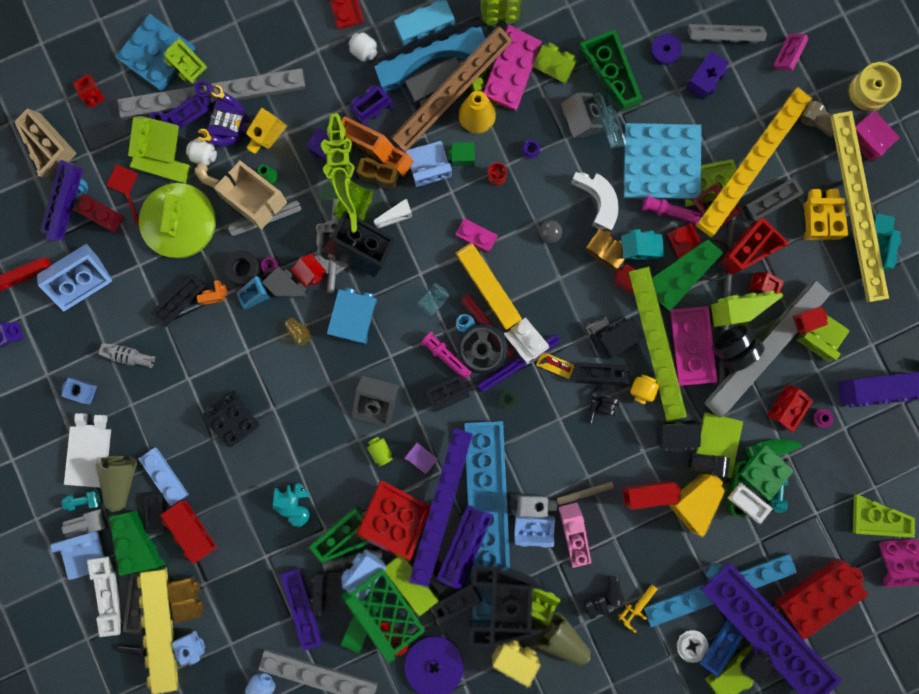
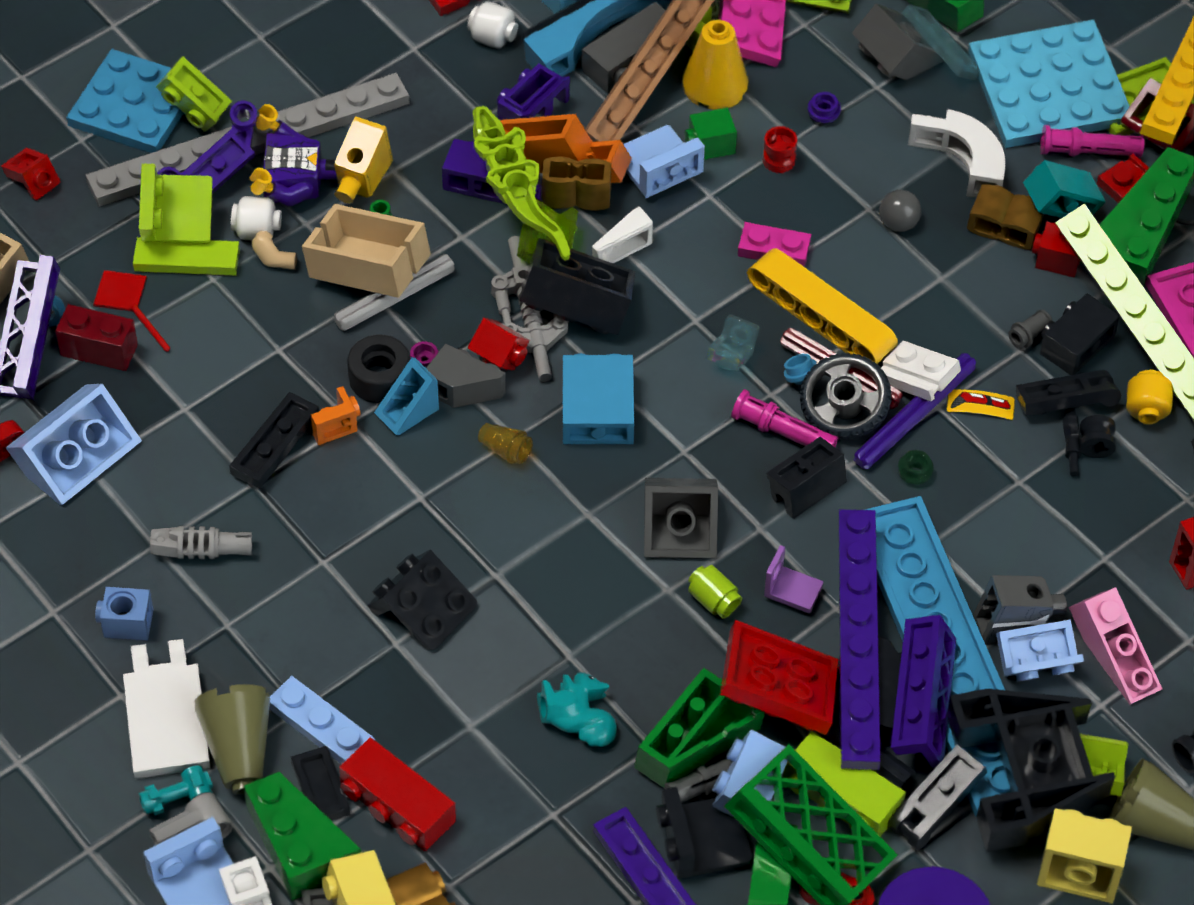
camera: 15 degrees left, 30 degrees down
lime bracket [139,183,216,259] -> none
dark tan bar [556,482,614,505] -> none

